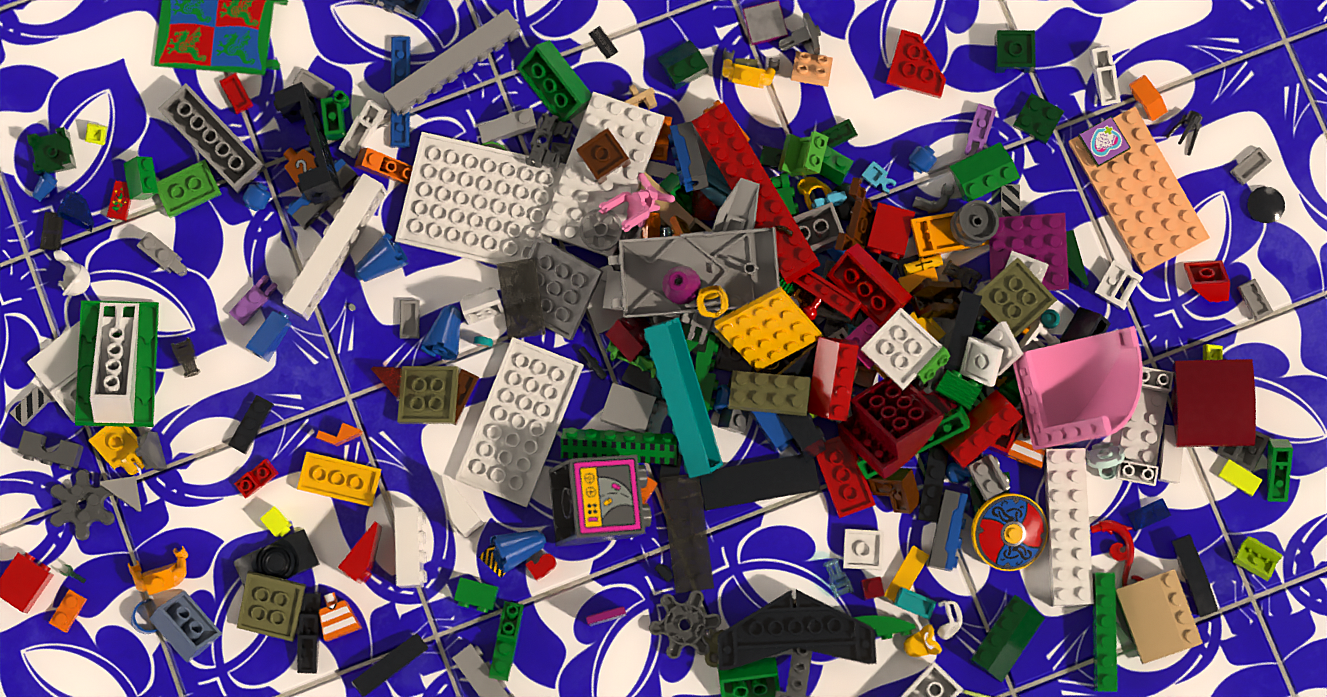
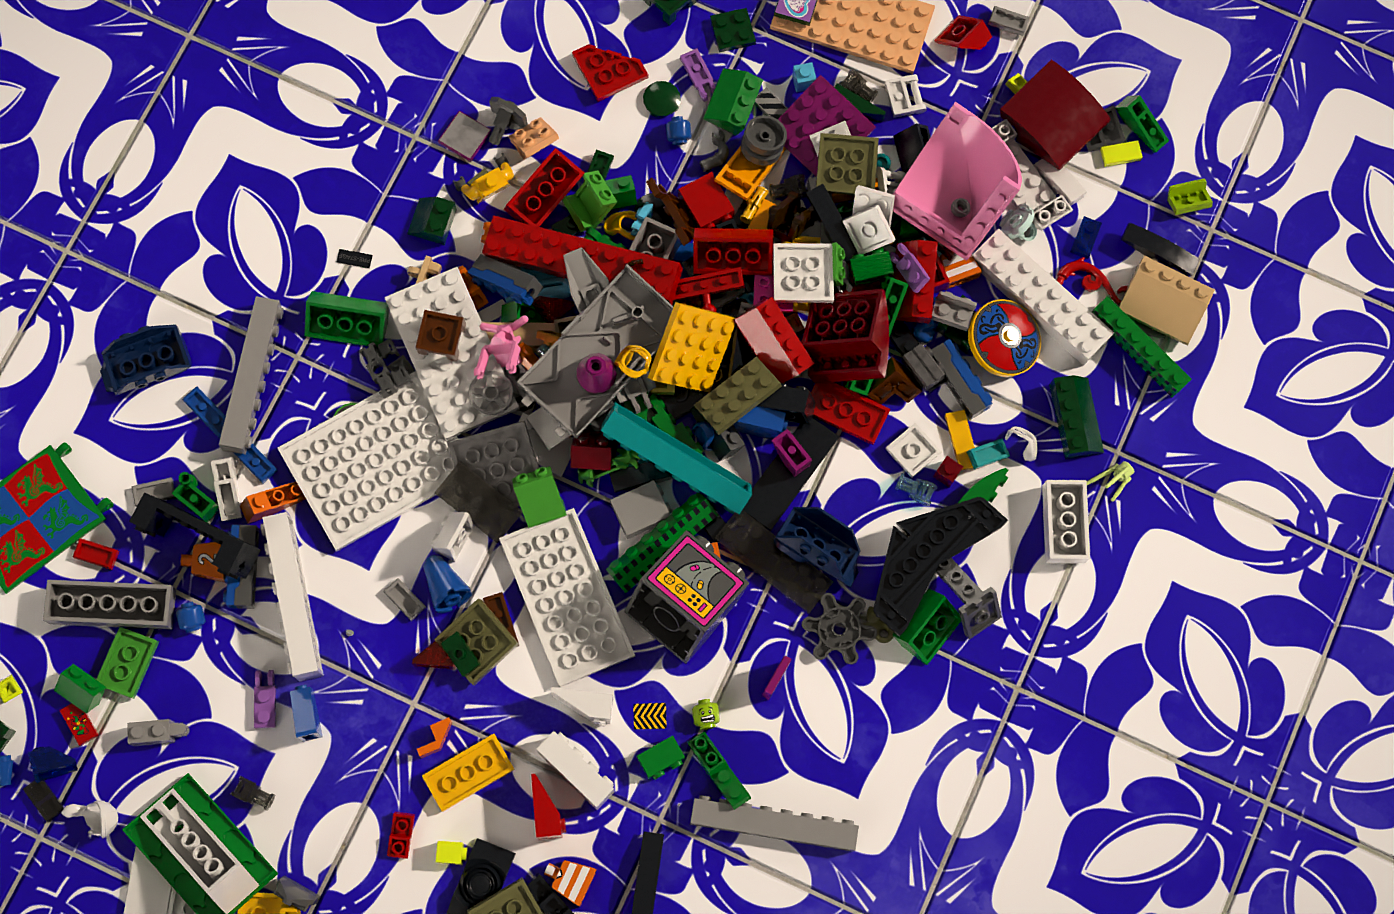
camera: 55 degrees left, 5 degrees down
black plate [228,395,274,455] -> none
blue cone [354,233,409,282] -> none
teal tile [473,336,493,348] -> none
light grey slope [478,107,537,144] -> none
blue cone [490,530,546,573] -> none
red leg [525,554,557,581] -> none
black bar [578,346,607,380] -> none
black tile [655,563,673,583] -> none
medium azure plate [861,161,896,194] -> none
yellow piece [903,624,942,657] -> none
none -> dark green plate [441,631,481,677]
none -> red slope [504,148,585,227]
none -> bright green panel [512,466,567,528]
none -> dark green dish [643,81,681,117]
none -> lime head [692,699,720,730]
none -> magenta slope [772,429,812,477]
none -> dark blue slope [774,507,861,587]
none -> medium azure brick [792,62,816,92]
none -> clear smoke connector [839,69,878,103]
none -> medium lavender hinge [889,243,931,293]
none -> flat silver brick [901,343,945,391]
none -> light grey plate [951,198,970,218]

